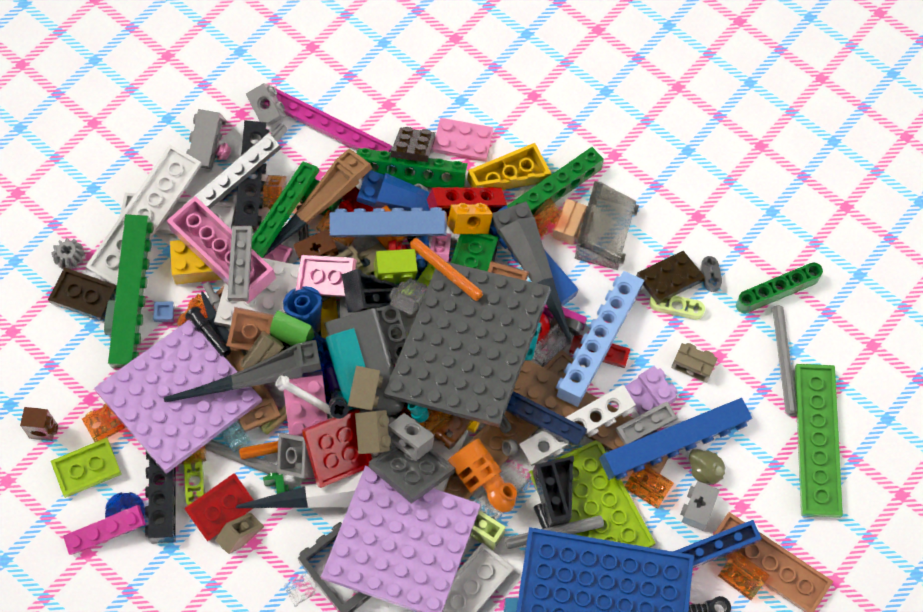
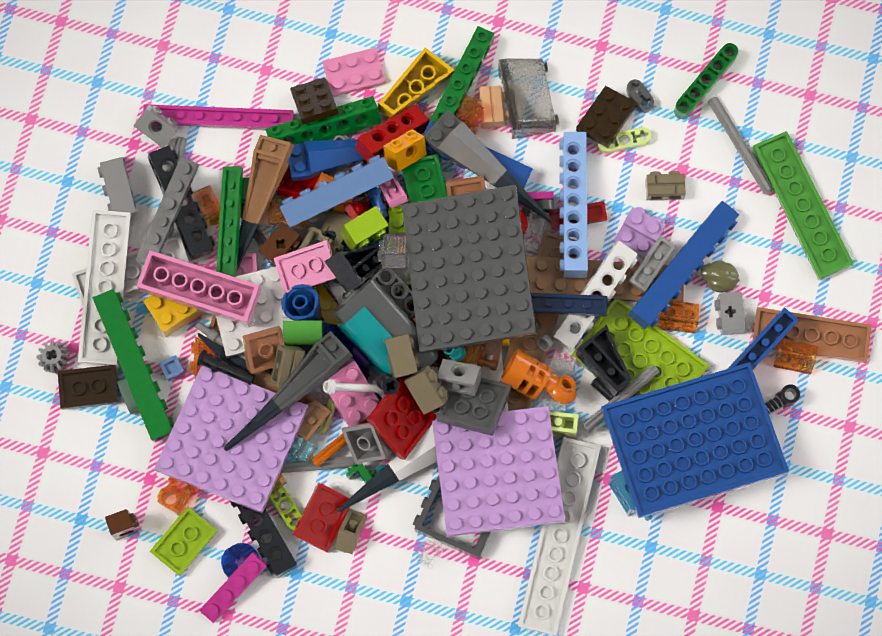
camera: 25 degrees left, 10 degrees up
bright pink plate [215,143,231,160] -> none
light grey plate [227,226,253,301] -> none
orange axle [410,238,483,301] -> none

